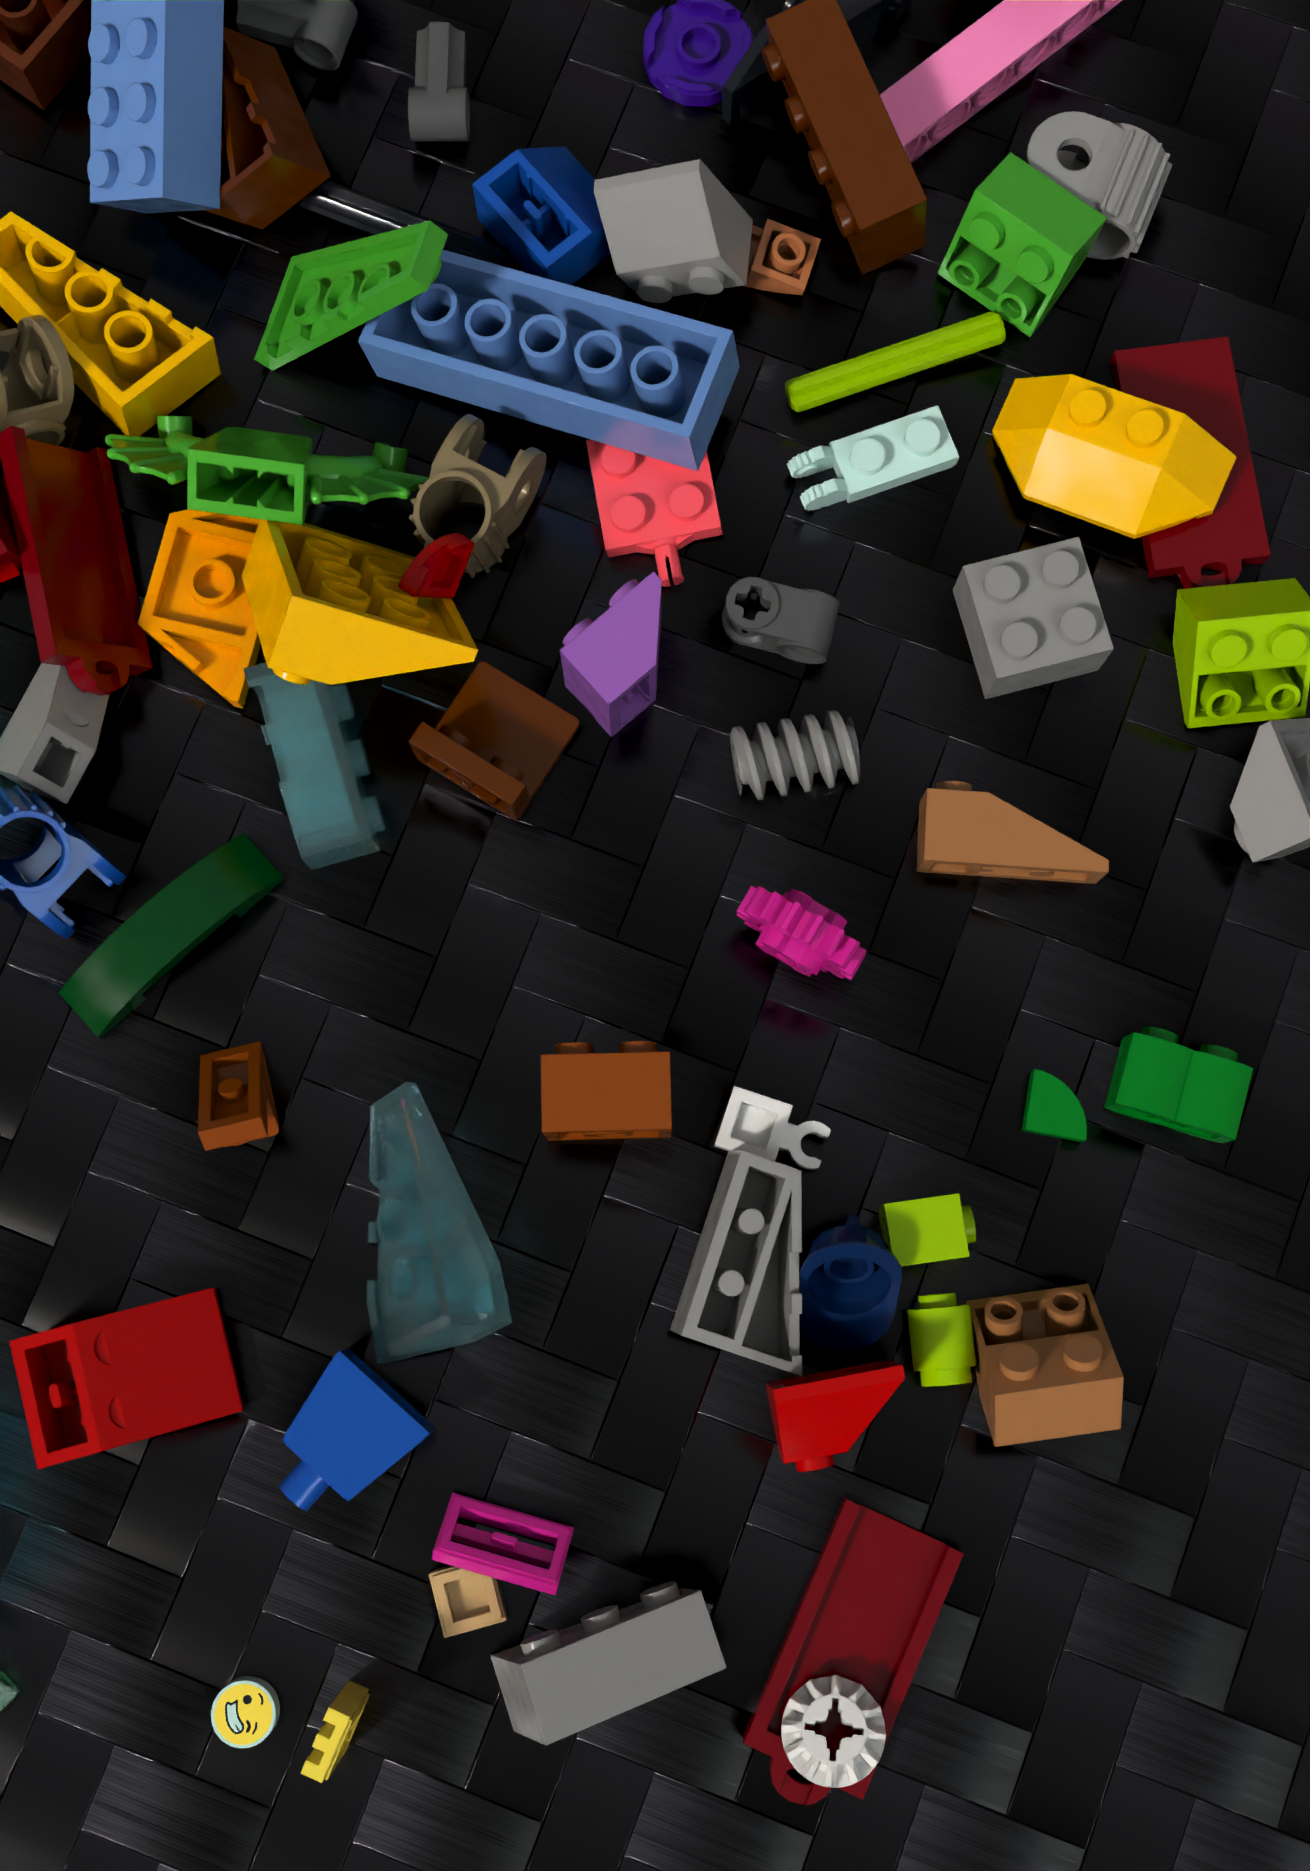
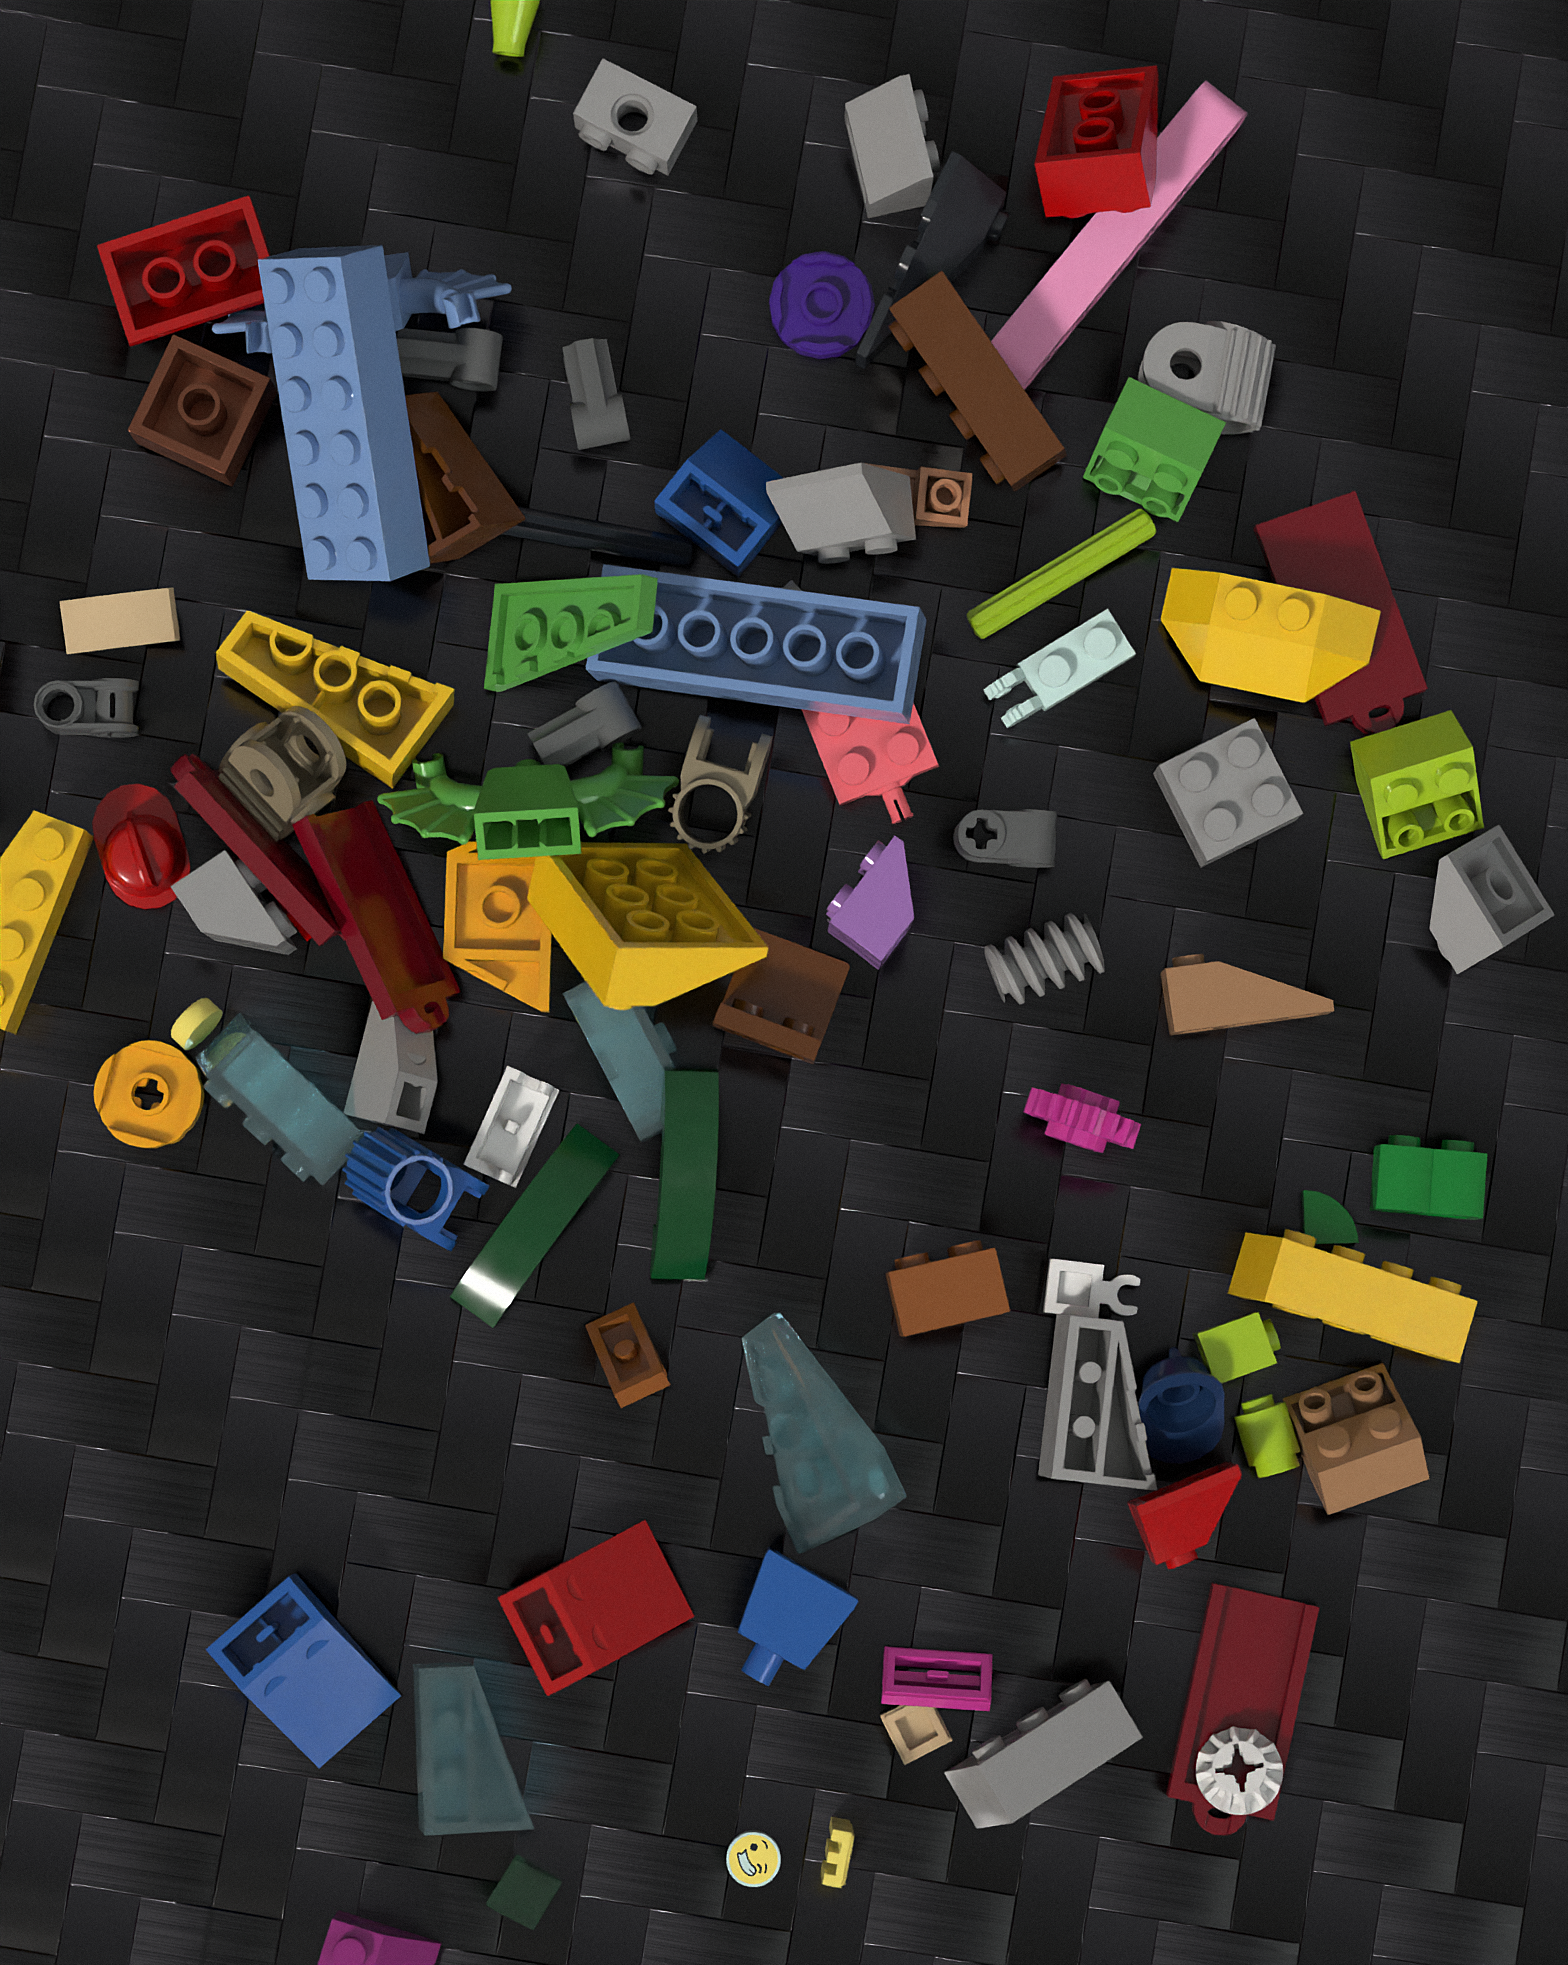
camera: 15 degrees left, 5 degrees up
red tile [398,533,474,598] -> none
none -> white hinge [464,1066,560,1188]
none -> dark grey piece [527,681,643,767]
none -> dark green slope [650,1068,719,1280]
none -> yellow wedge [1227,1229,1478,1363]

